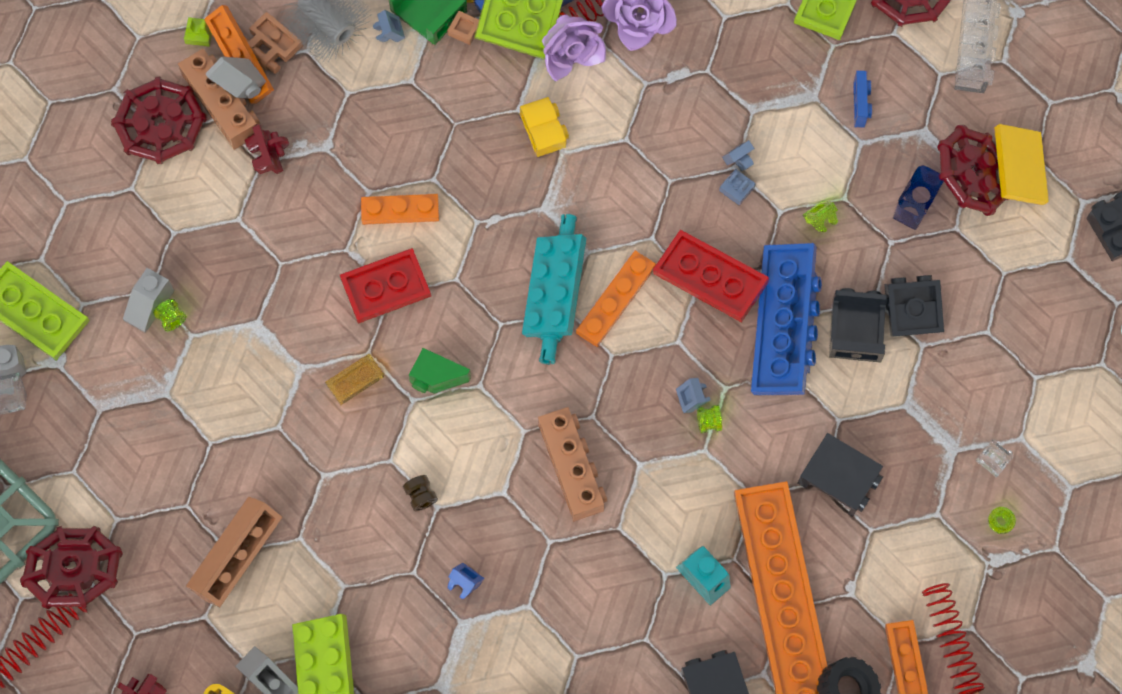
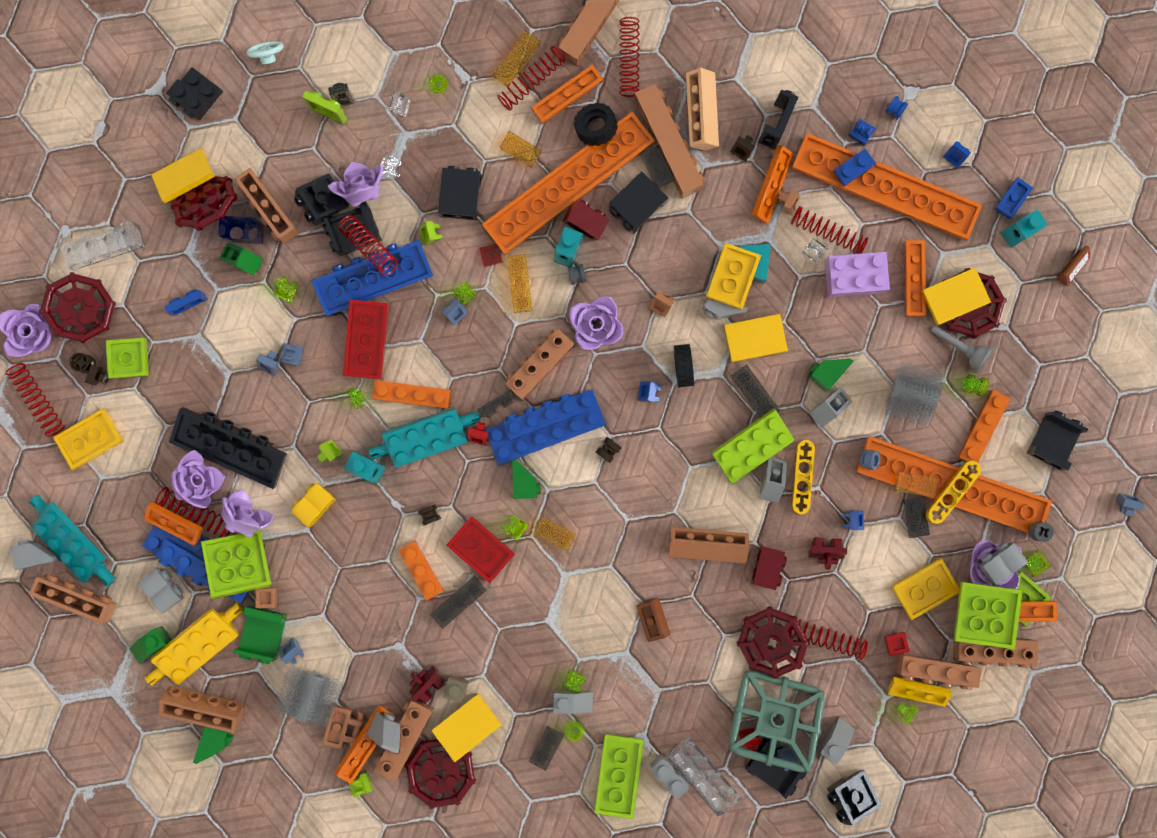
camera: 115 degrees left, 15 degrees up
none -> black plate [169,407,287,489]
none -> green slope [219,242,262,275]
none -> nougat brick [234,168,299,244]
none -> lime plate [302,90,347,125]
none -> lime tile [317,440,343,463]
none -> clear smoke plate [328,83,355,107]
none -> lavender brick [328,162,383,207]
none -> red piece [339,215,398,275]
none -> teal torso [344,450,386,484]
none -> clear neon green plate [347,387,366,409]
none -> clear tile [381,155,402,178]
none -> lime tile [418,221,442,246]
none -> dark brown wheel [418,504,441,526]
none -> clear smoke plate [430,575,487,629]
none -> yellow tile [431,693,502,762]
none -> dark tan brick [443,675,469,703]
none -> red tile [468,422,488,446]
none -> clear smoke plate [478,390,515,418]
none -> clear red tile [479,244,503,267]
none -> blue plate [485,389,606,466]
none -> clear yellow plate [492,30,541,87]
none -> clear yellow plate [499,131,541,168]
none -> clear neon green tile [502,515,529,540]
none -> clear yellow plate [507,254,533,313]
none -> clear smoke plate [529,725,564,771]
none -> dark red brick [562,199,610,241]
none -> clear neon green plate [565,721,584,742]
none -> dark grey wheel [568,264,586,285]
none -> lavender brick [570,296,623,350]
none -> dark orange slope [636,598,670,642]
none -> nougat tile [649,291,674,318]
none -> black tyre [674,344,694,388]
none -> dark red brick [751,546,787,590]

